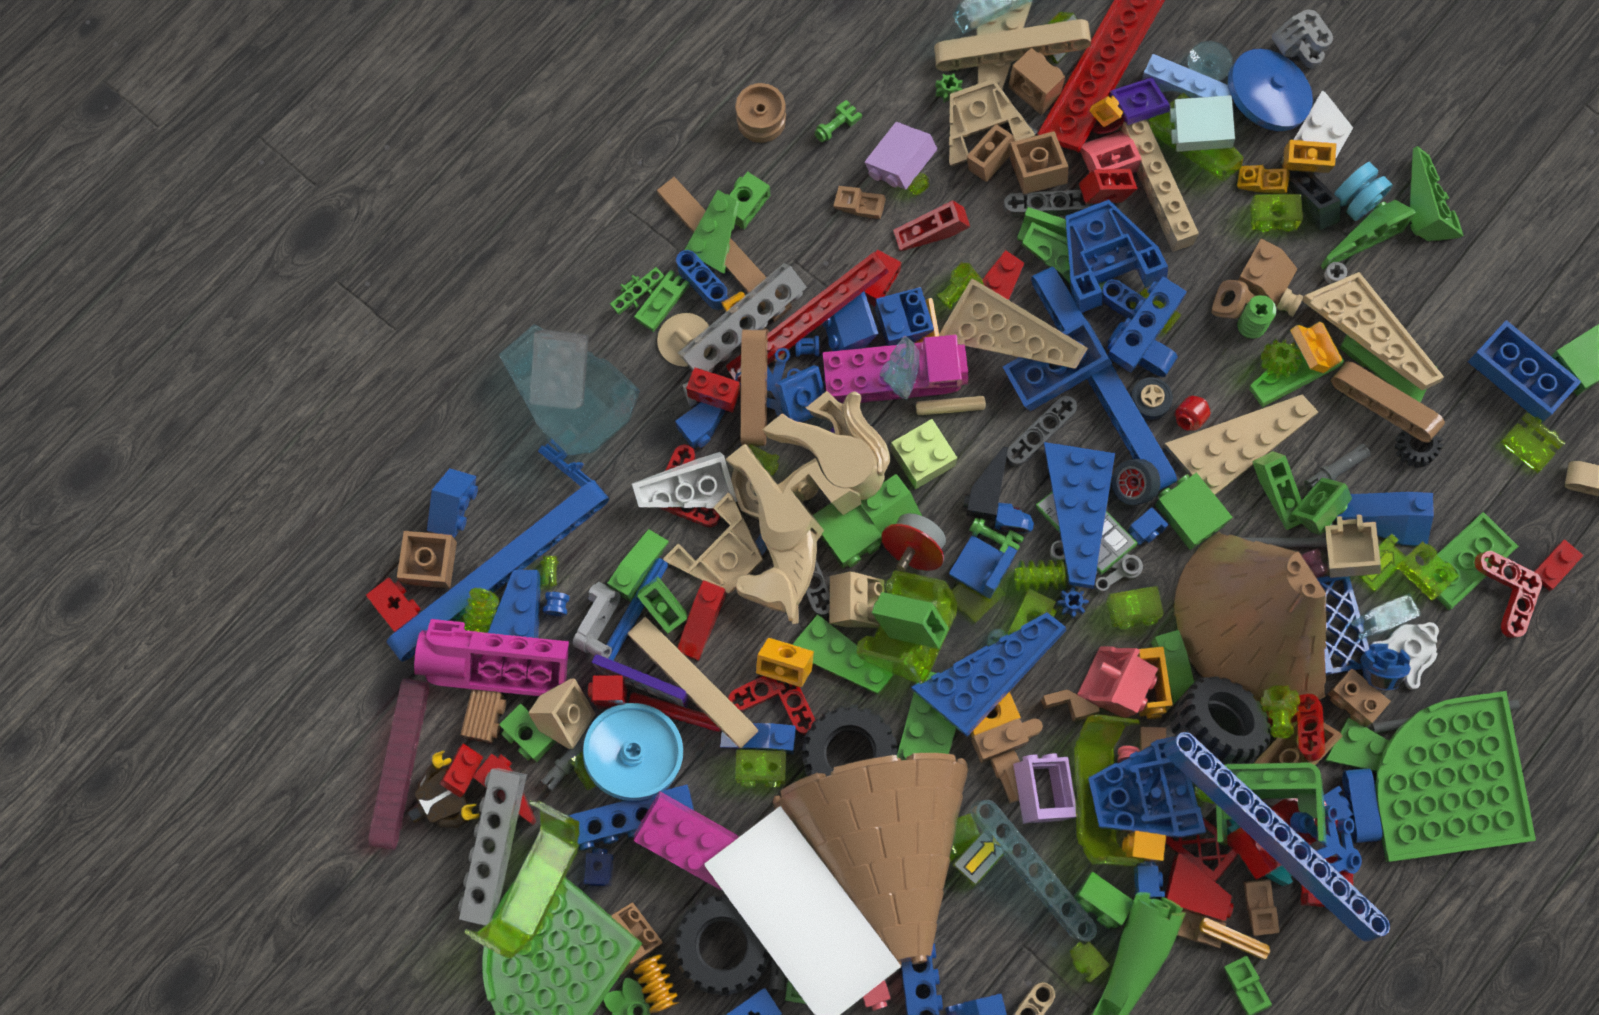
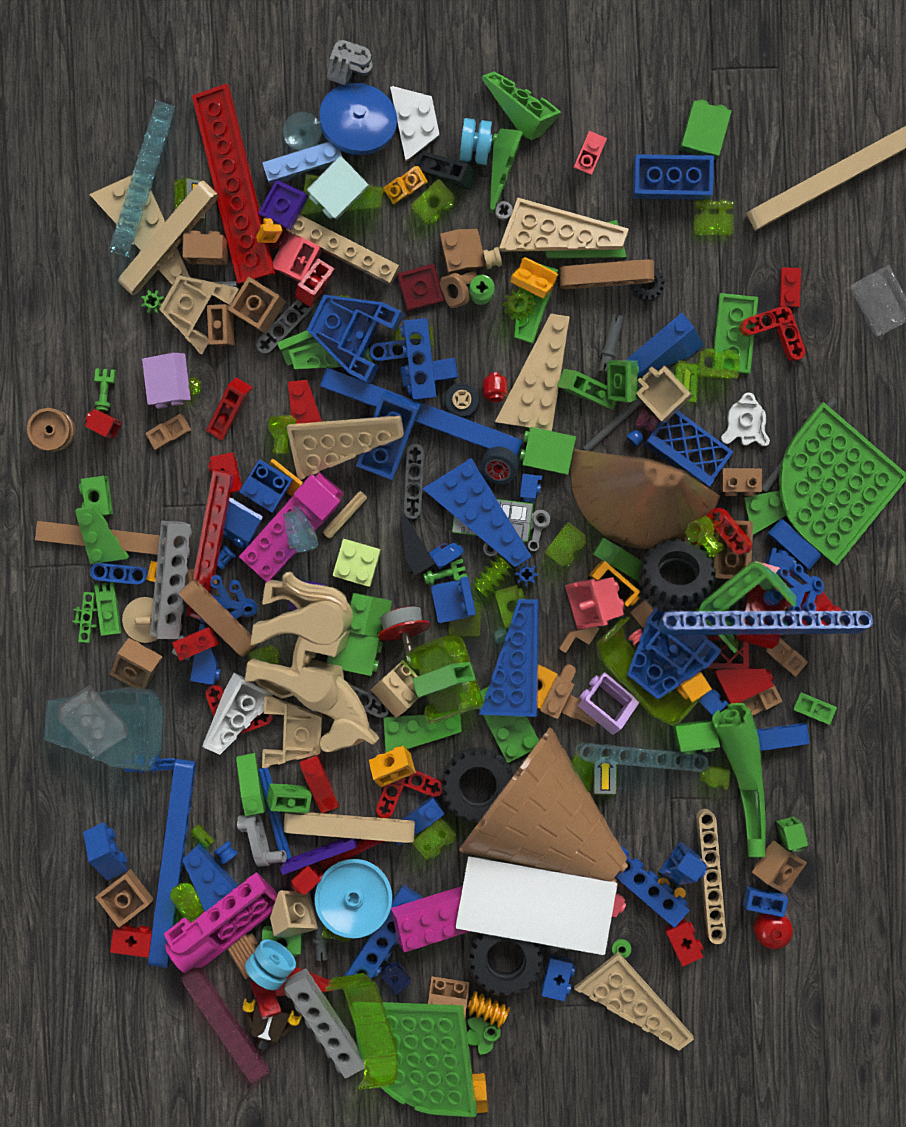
camera: 40 degrees left, 15 degrees up
blue plate [775,365,825,423] -> none
light orange axle [1199,918,1270,959] -> none
light orange brick [1283,140,1337,173] -> none
clear light blue hinge [1351,593,1421,640] -> none
blue cone [1361,643,1411,690] -> none
none -> red piece [85,409,123,439]
none -> medium nougat slope [110,638,162,693]
none -> medium azure wheel [245,939,296,990]
none -> dark red tile [397,264,444,312]
none -> coral slope [574,131,607,175]
none -> blue beam [757,723,810,751]

